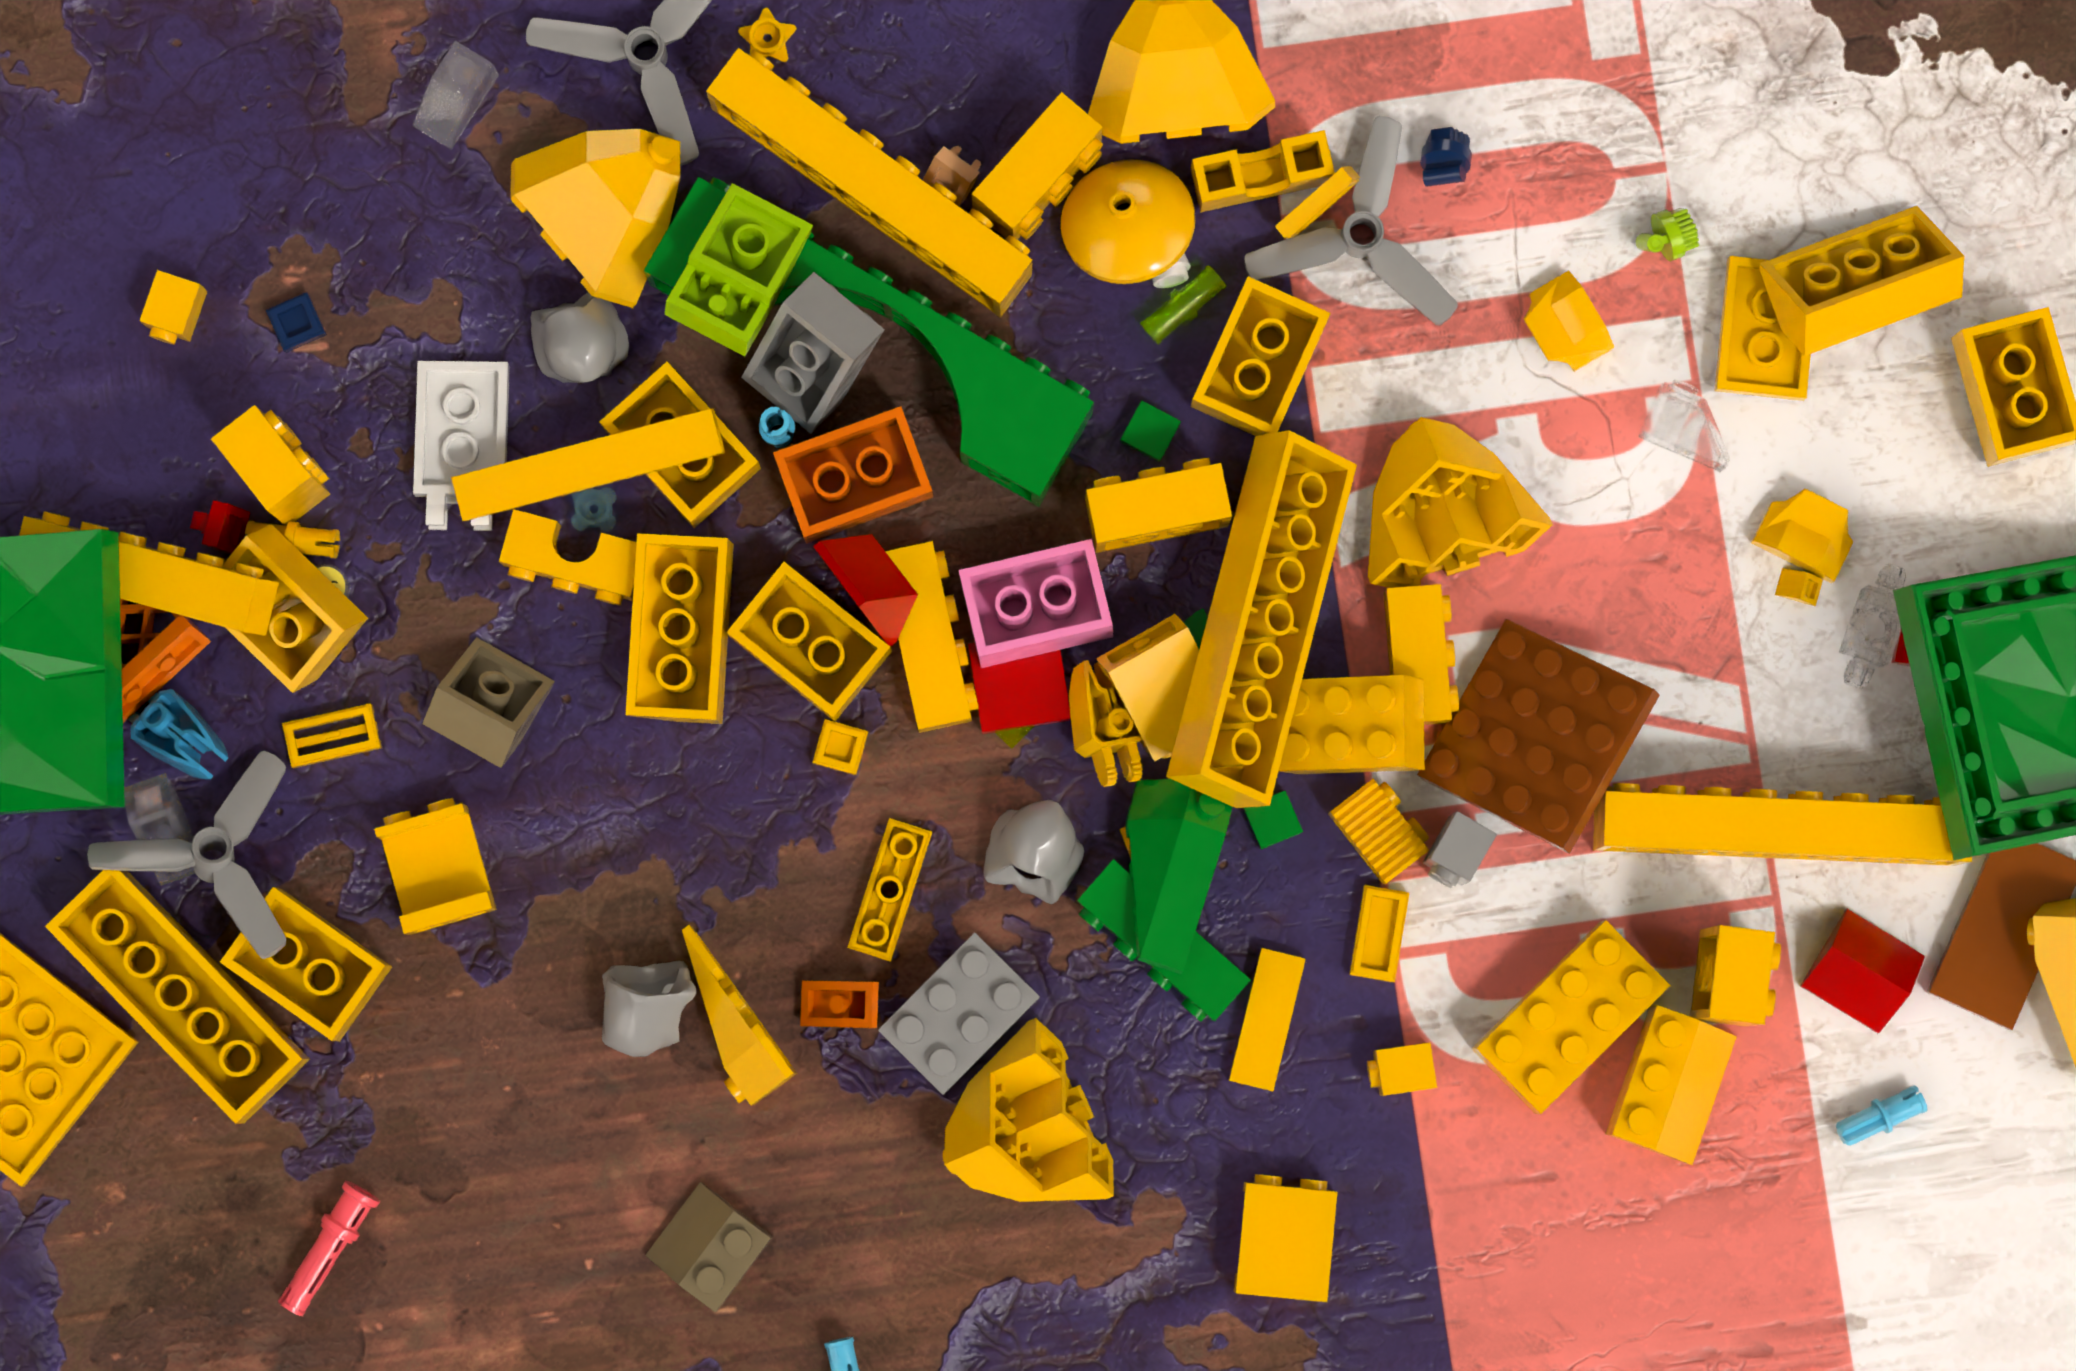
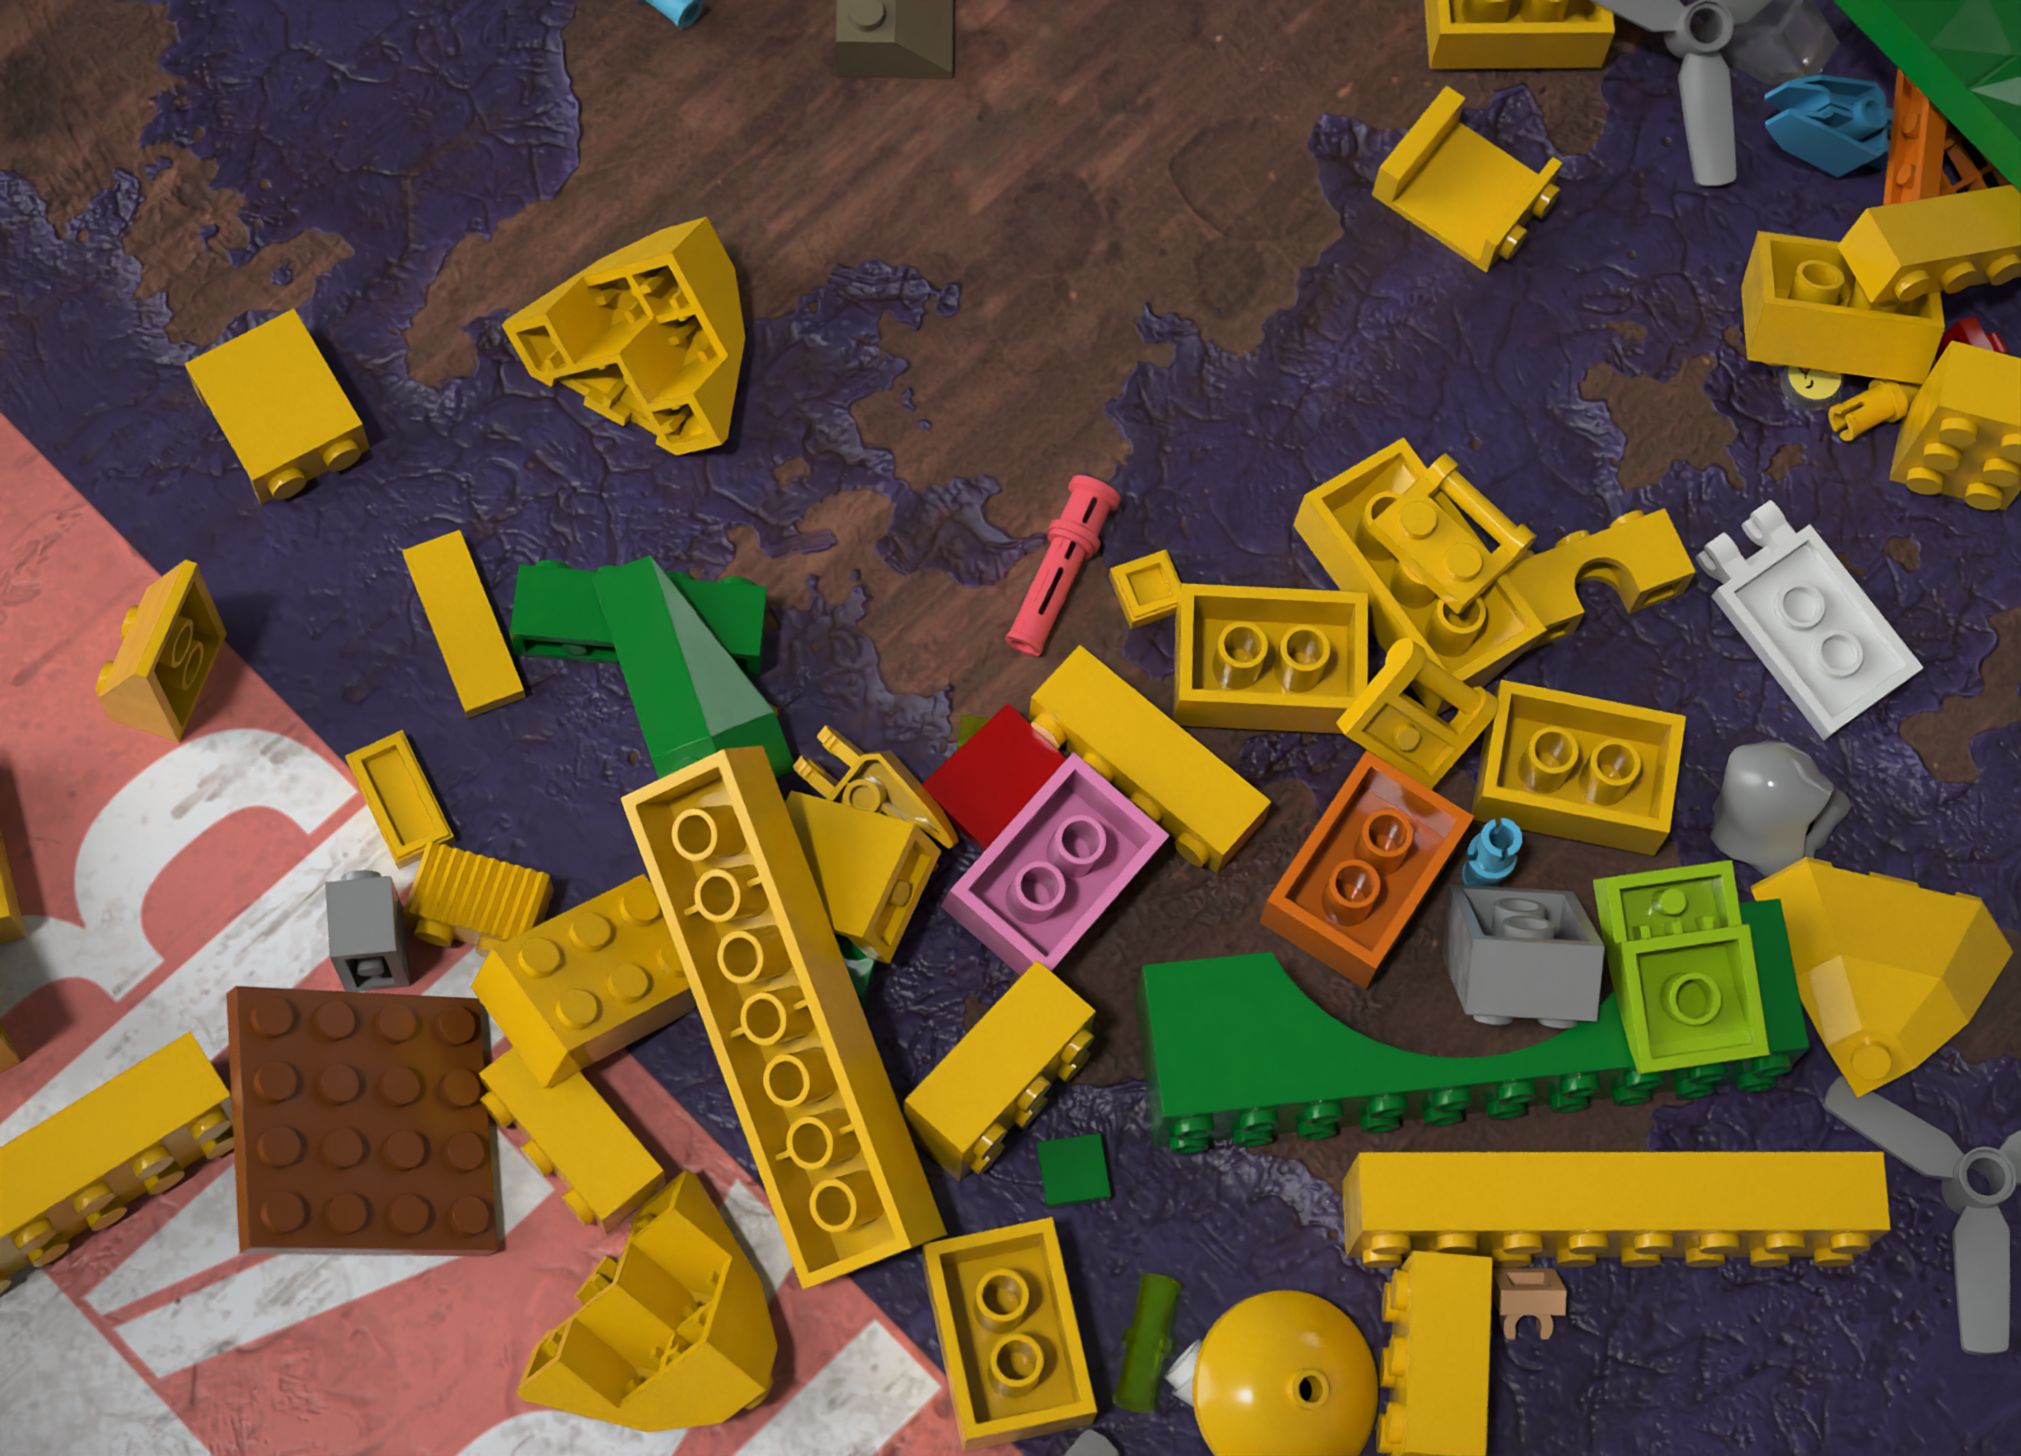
camera: 140 degrees right, 15 degrees down
yellow tile [282,703,382,768] -> none
dark tan slope [422,637,555,768] -> none
yellow tile [451,409,725,521] -> none
clear light blue plate [571,487,617,532] -> none
light grey piece [602,961,696,1057] -> none
yellow wedge [682,925,798,1106] -> none
yellow plate [738,8,796,62] -> none
orange slope [800,981,879,1029] -> none
red slope [813,534,918,647] -> none
yellow tile [847,818,933,962] -> none
light grey brick [878,933,1040,1095] -> none
light grey piece [984,800,1084,904] -> none
green tile [1243,790,1303,850] -> none
yellow brick [1367,1042,1437,1096] -> none
yellow brick [1471,920,1671,1114] -> none
none -> yellow slope [96,560,227,743]
none -> coral pin [1005,475,1122,657]
none -> yellow plate [1336,637,1498,790]
none -> yellow plate [1368,453,1537,615]

